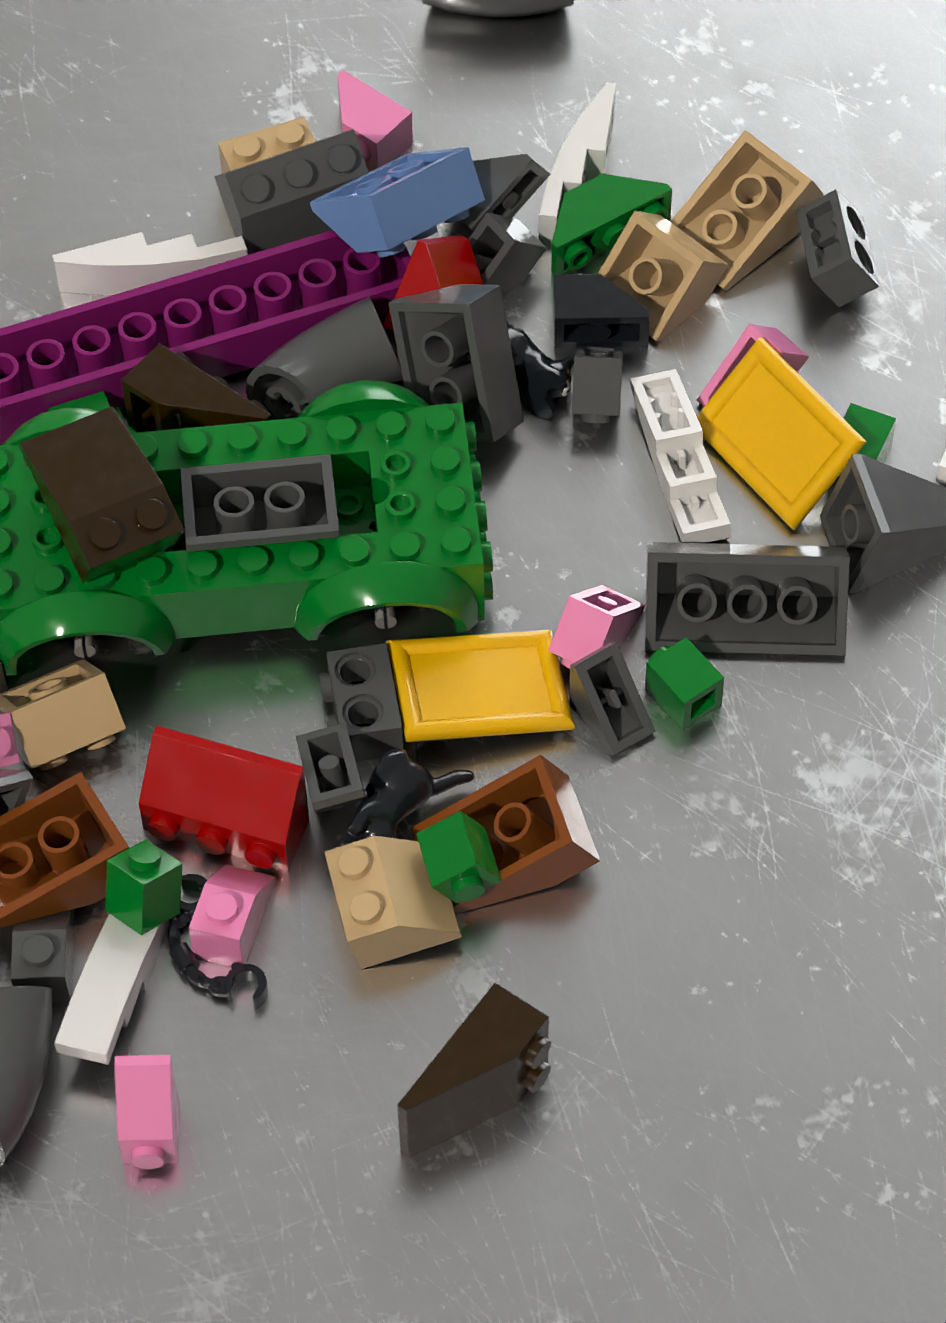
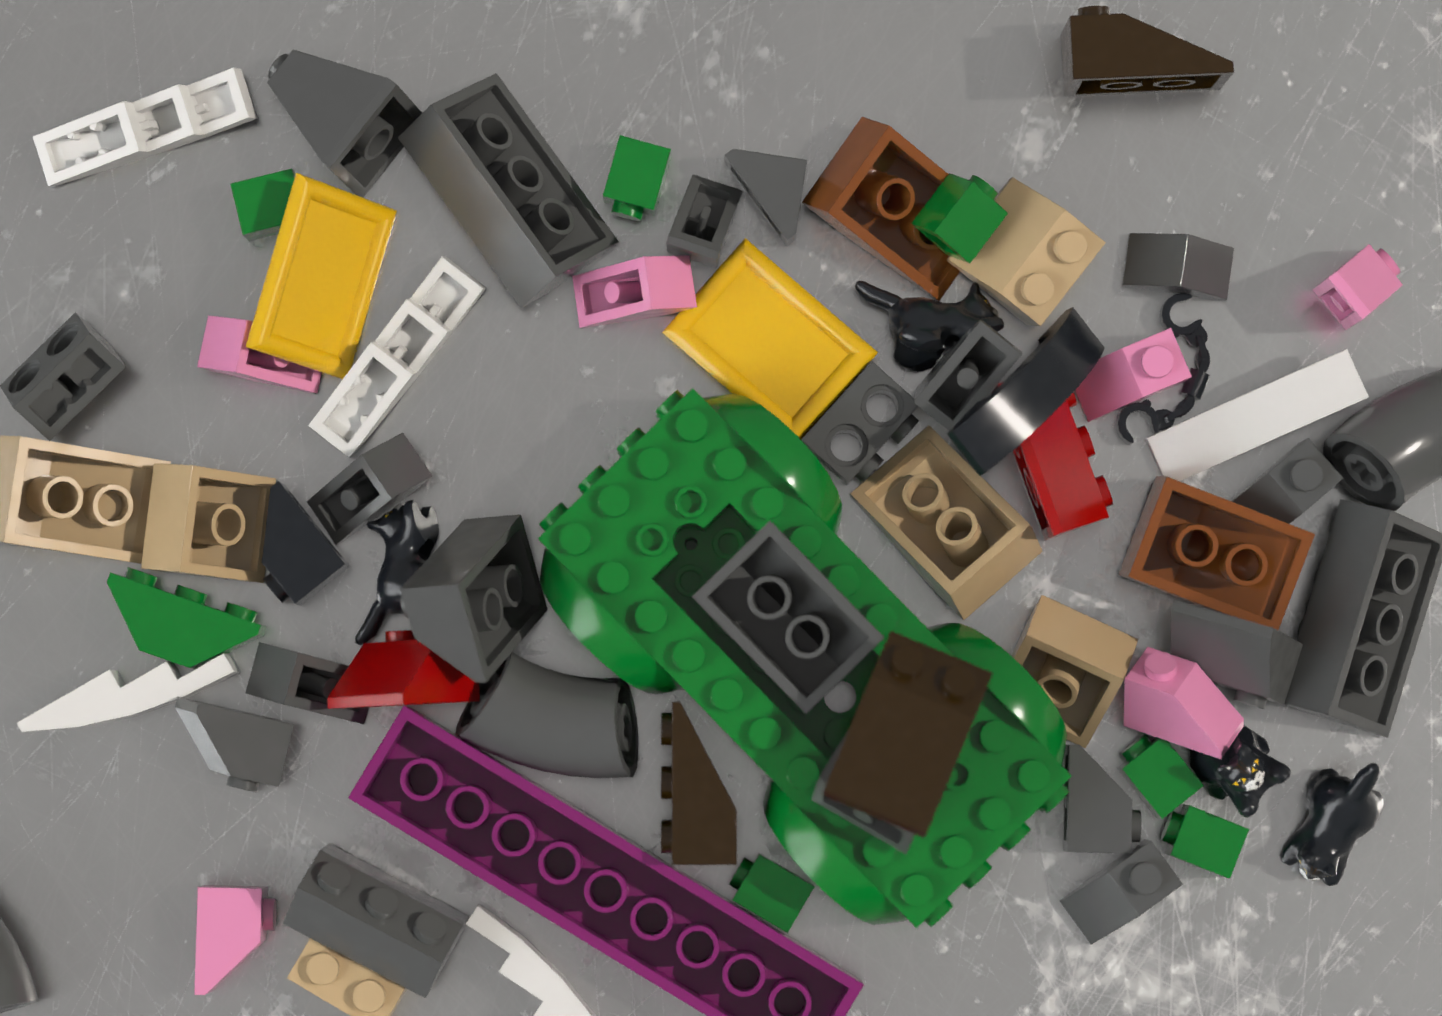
camera: 130 degrees left, 30 degrees up
green brick [105,839,183,935] -> none
medium blue slope [309,147,485,257] -> none
none -> dark grey slope [724,149,807,246]
none -> tan slope [850,425,1042,620]
none -> black slope [947,307,1105,476]
none -> dark grey slope [1122,233,1234,301]

